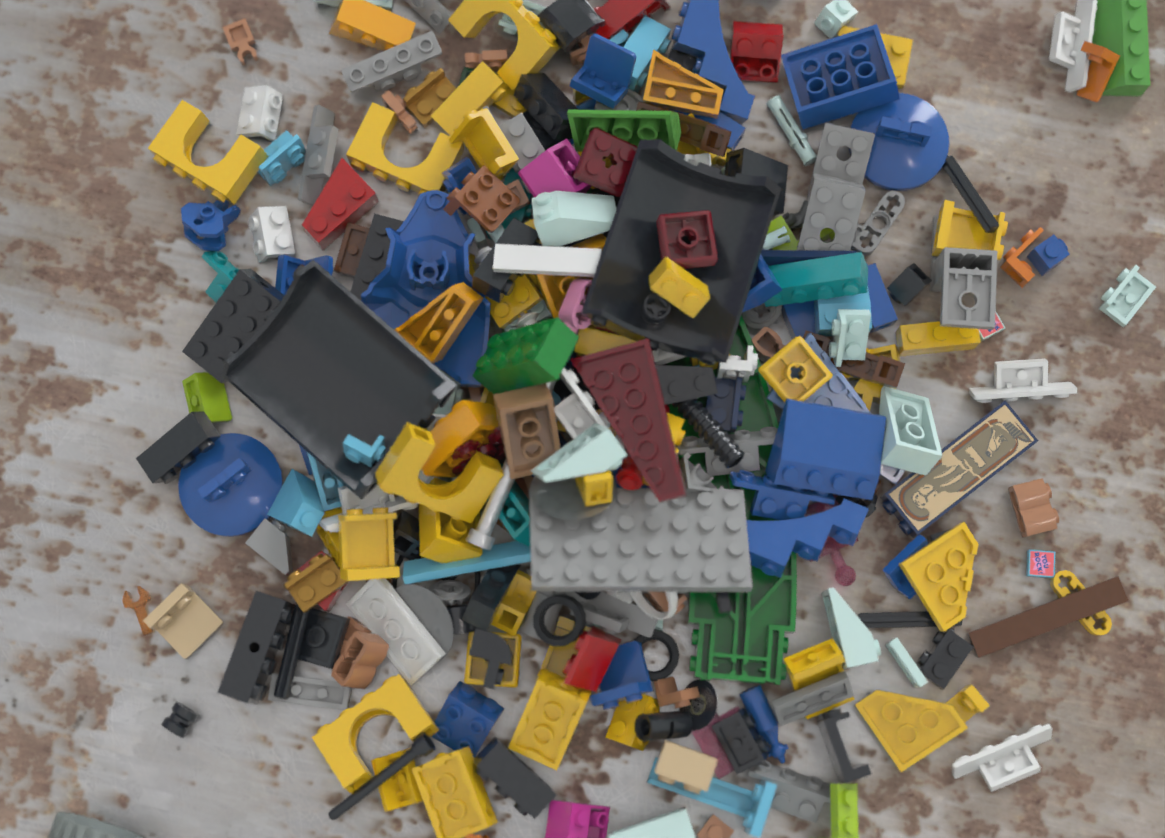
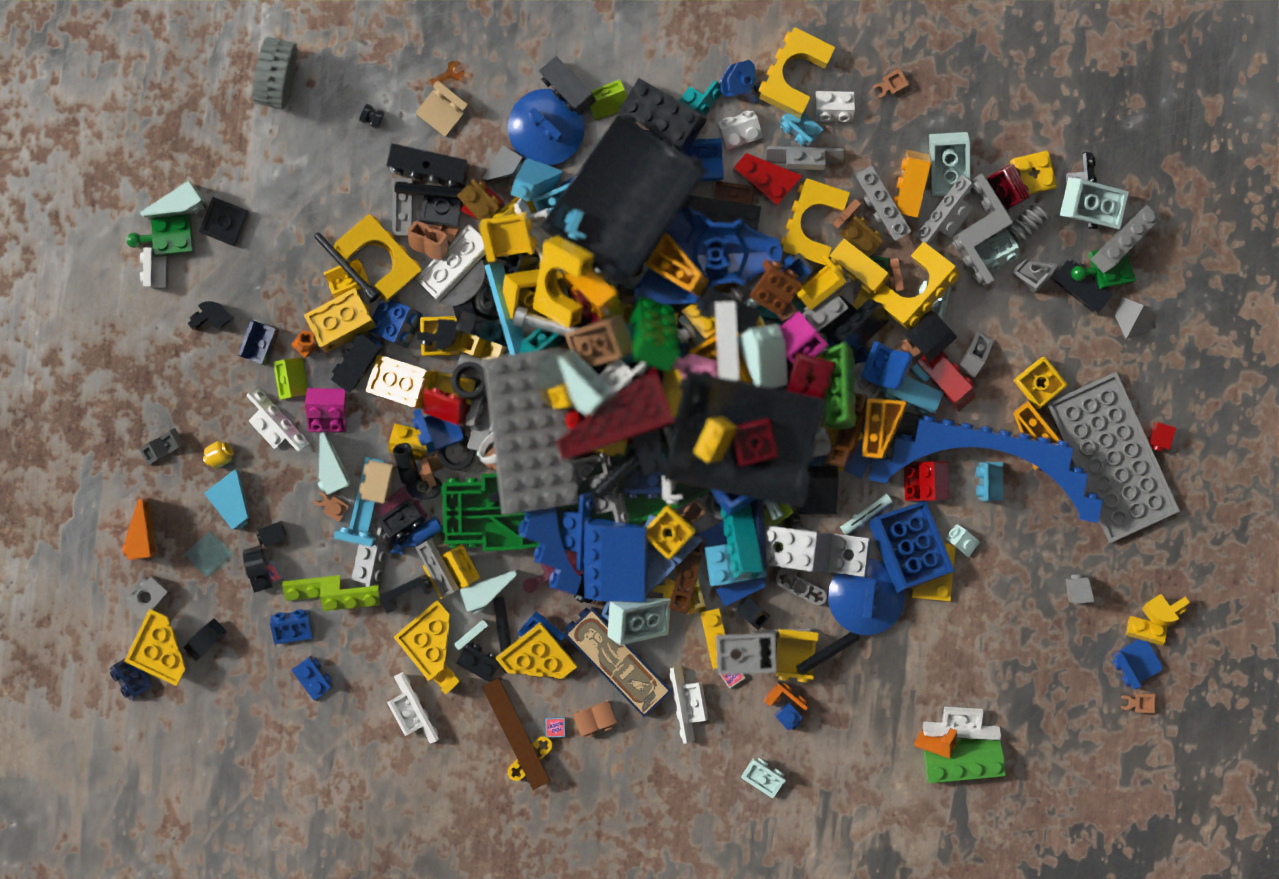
camera: 85 degrees right, 10 degrees up
light aqua bracket [829,309,871,367] -> none

